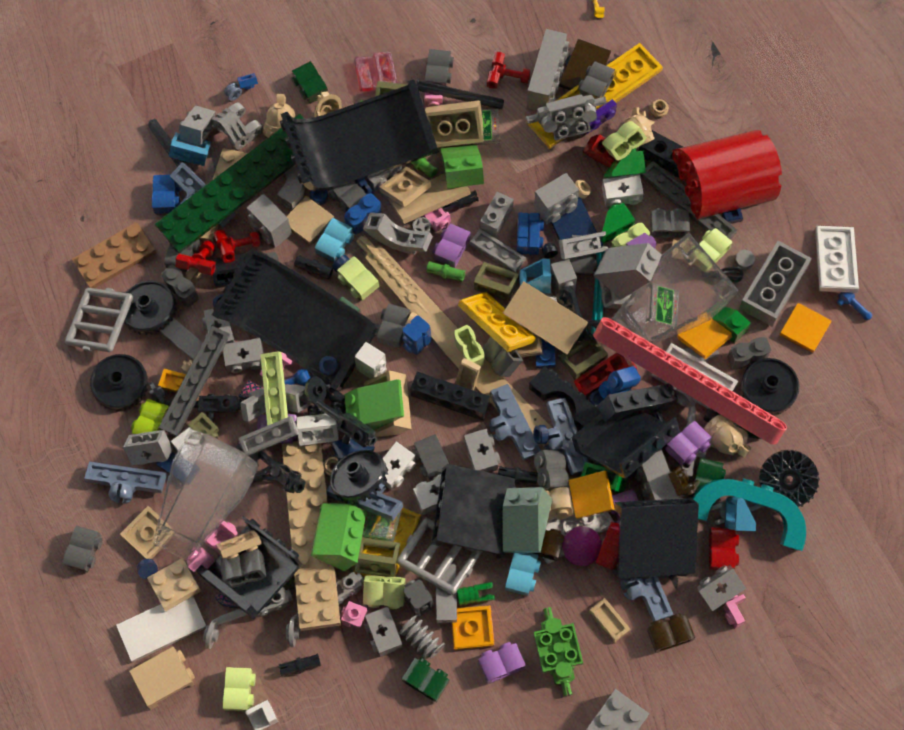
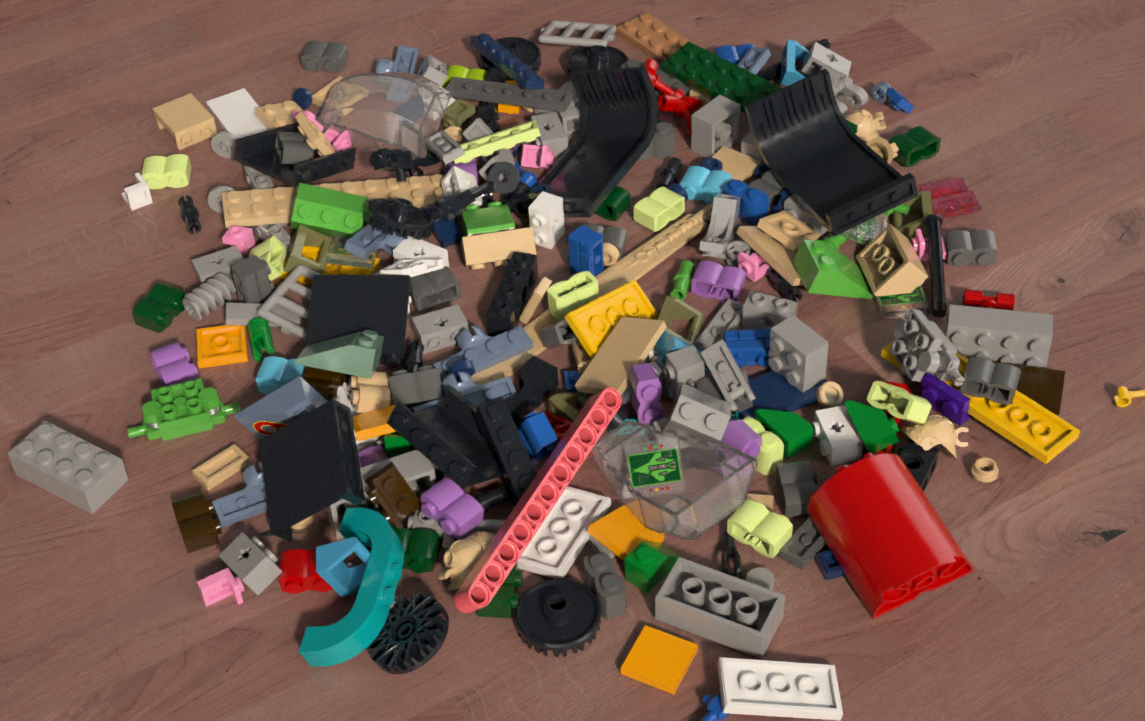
camera: 85 degrees right, 25 degrees down
none -> sand blue slope [234,376,328,440]
none -> white wing [380,258,444,277]
none -> tan plate [444,126,463,144]
none -> dark blue plate [470,33,545,90]
none -> medium lavender brick [629,363,663,426]
none -> dark blue tile [700,158,723,171]

